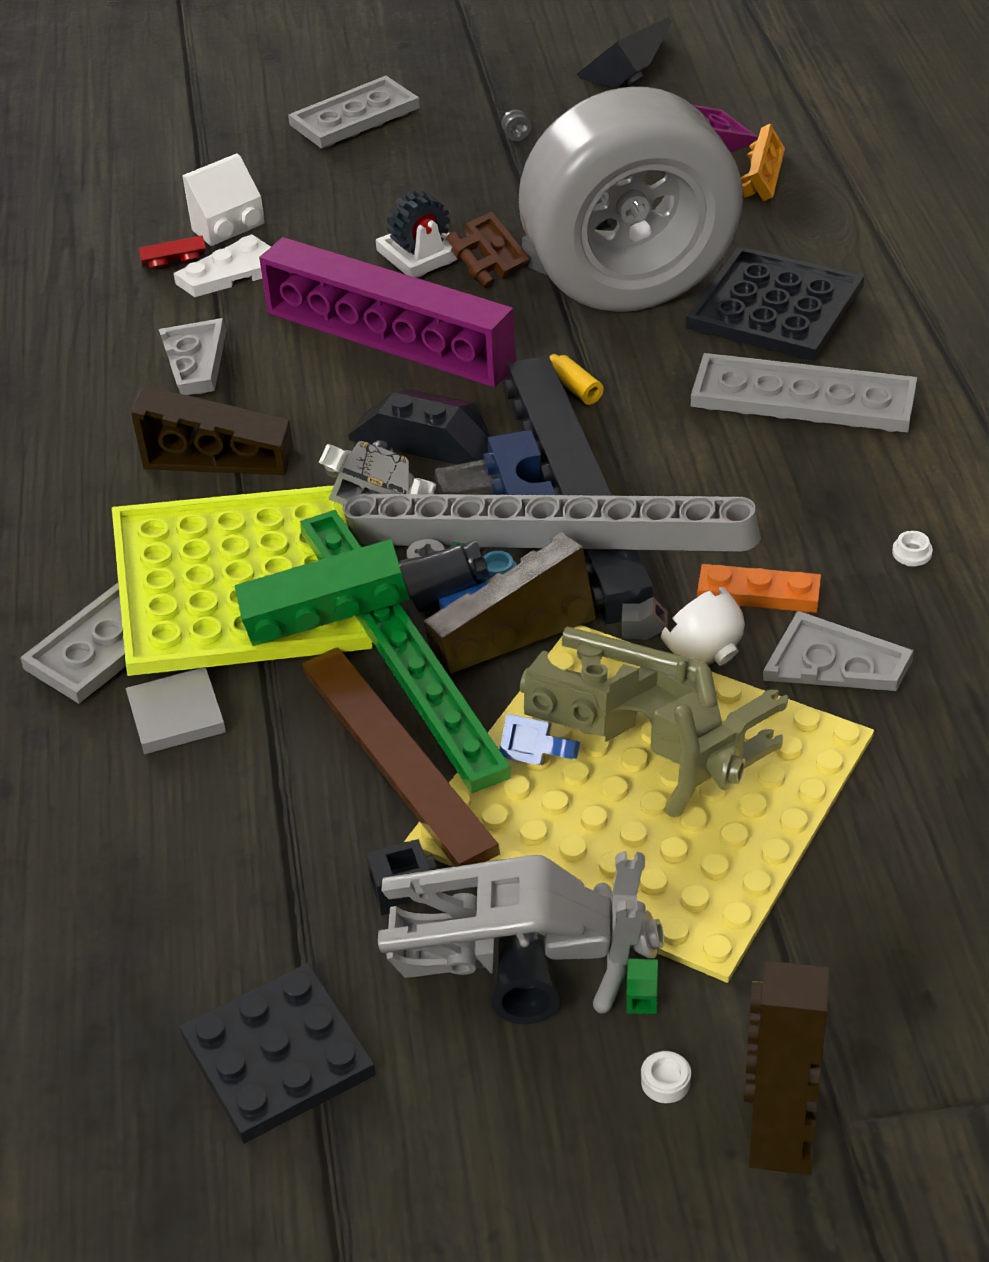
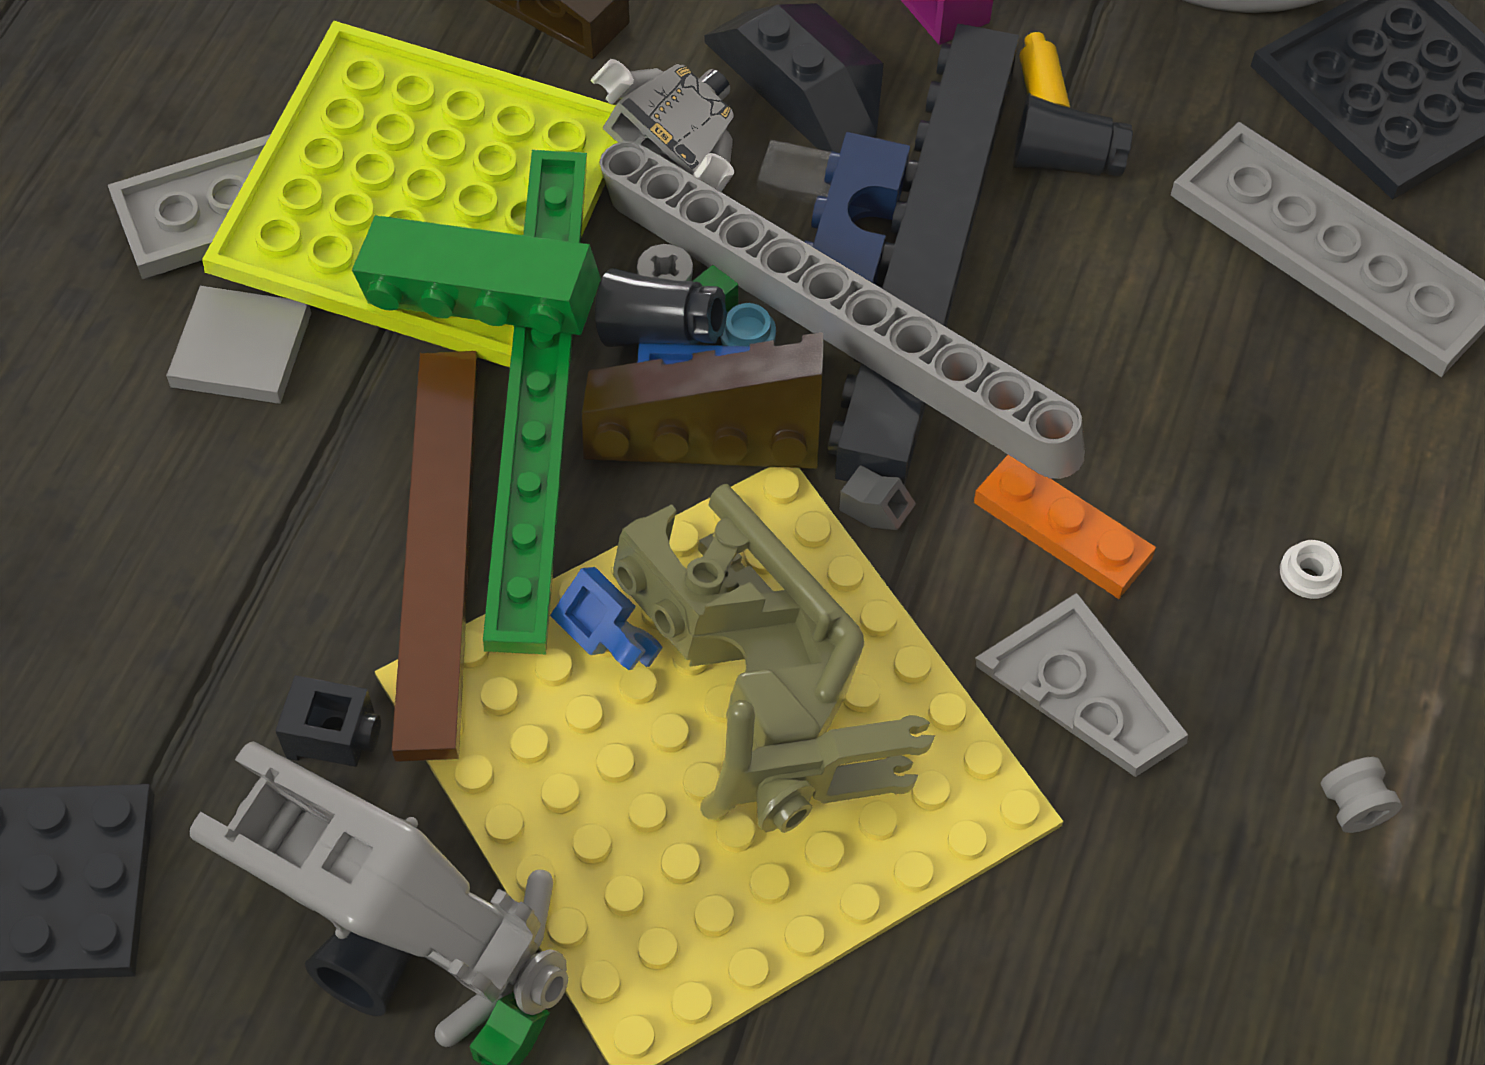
camera: 25 degrees right, 15 degrees up
white cylinder [661,587,745,666] -> none
none -> black plant [1013,93,1133,177]

